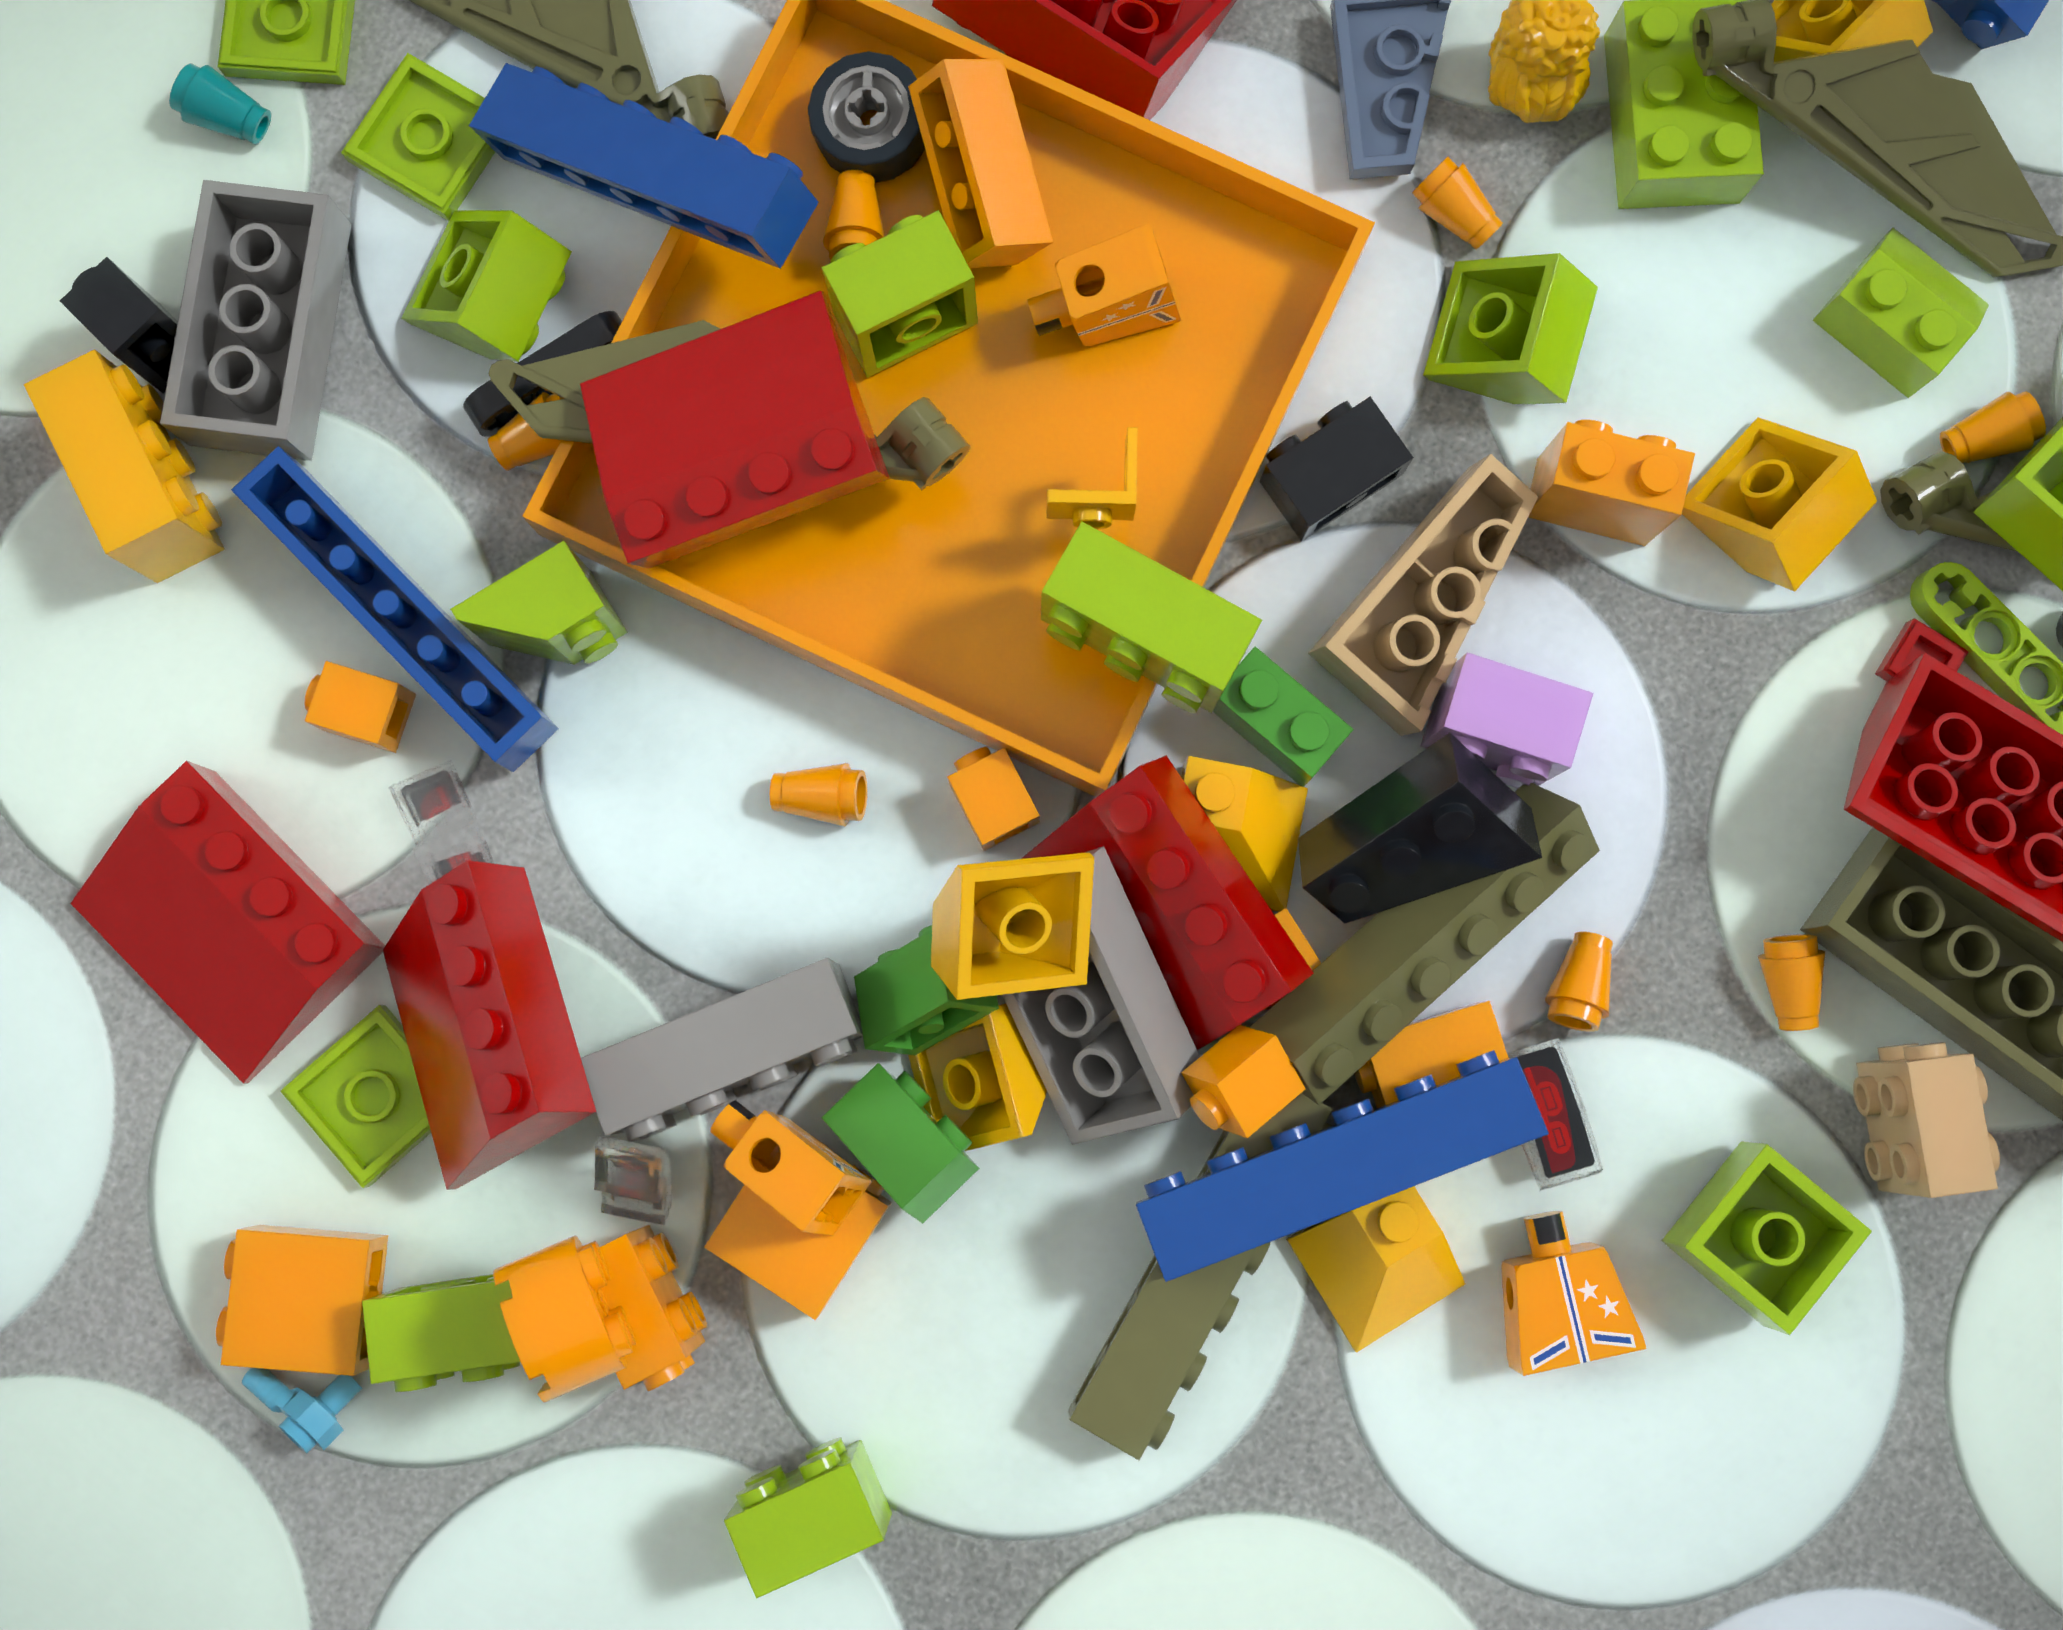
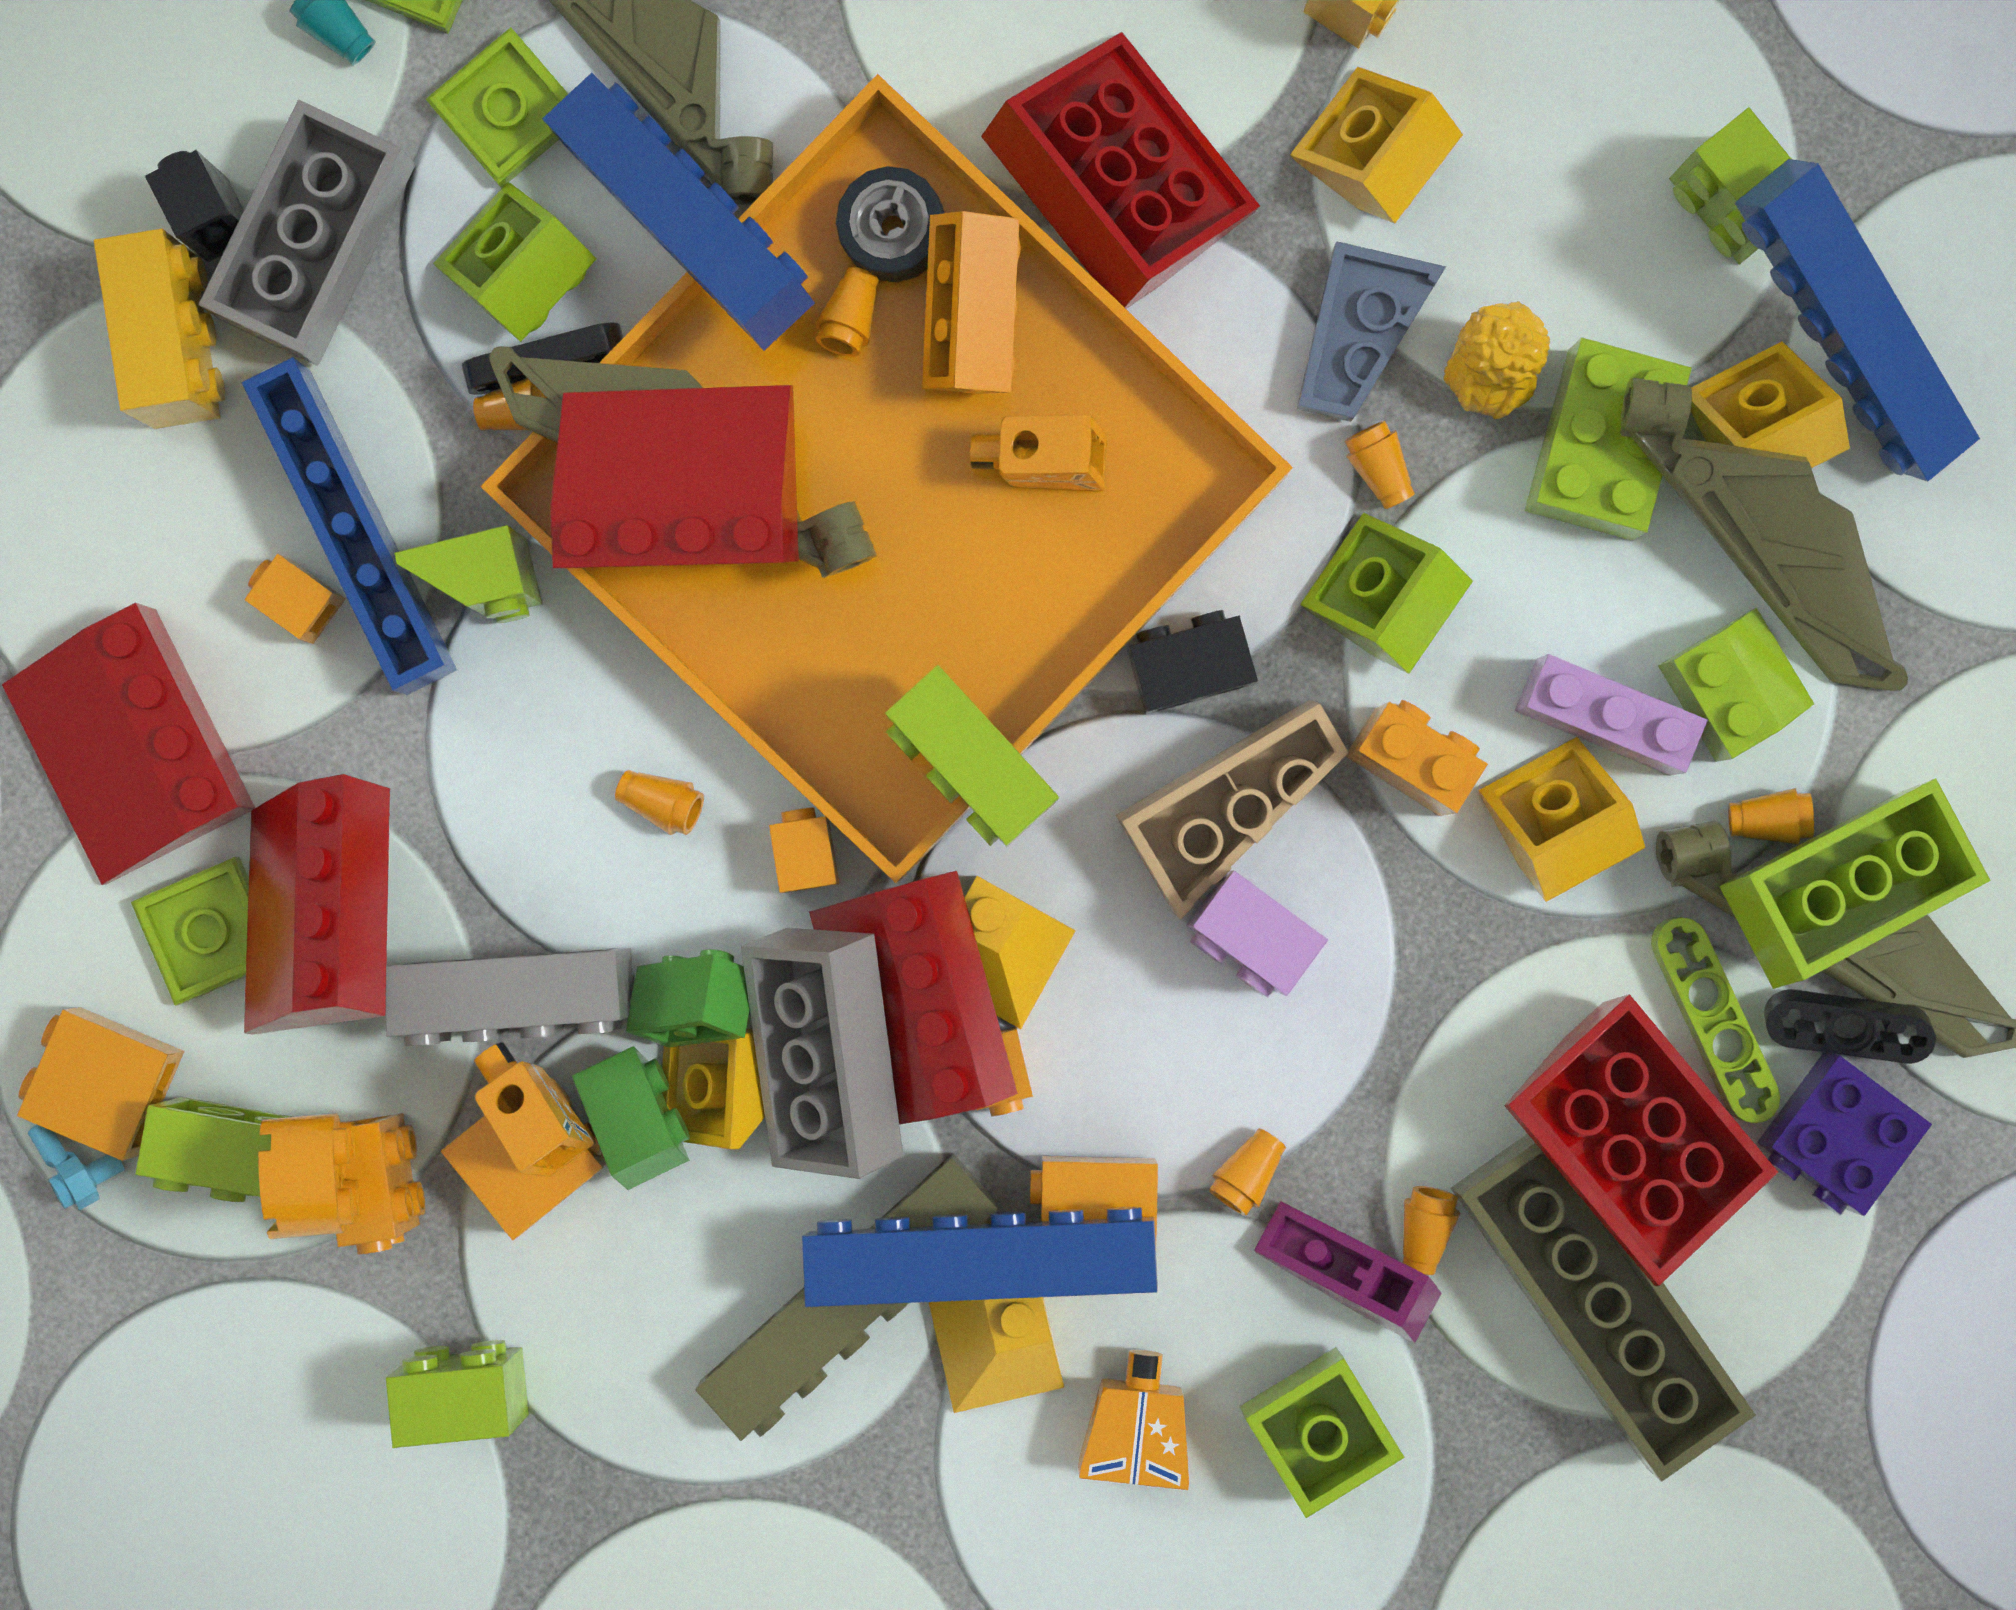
camera: 20 degrees right, 5 degrees up
clear slope [389,760,494,885] -> none
clear slope [594,1136,672,1226] -> none
lime brick [821,210,978,378] -> none
yellow slope [931,852,1094,1000] -> none
yellow bracket [1046,427,1138,529] -> none
light orange brick [1181,1025,1306,1138] -> none
bright green brick [1213,646,1354,787] -> none
olive brick [1249,783,1600,1105] -> none
black wedge [1298,733,1542,924] -> none
slope [1507,1038,1603,1191] -> none
tan brick [1853,1042,2000,1198] -> none
red tile [1875,618,1968,682] -> none
none -> magenta slope [1254,1201,1442,1343]
none -> lavender brick [1515,654,1708,775]

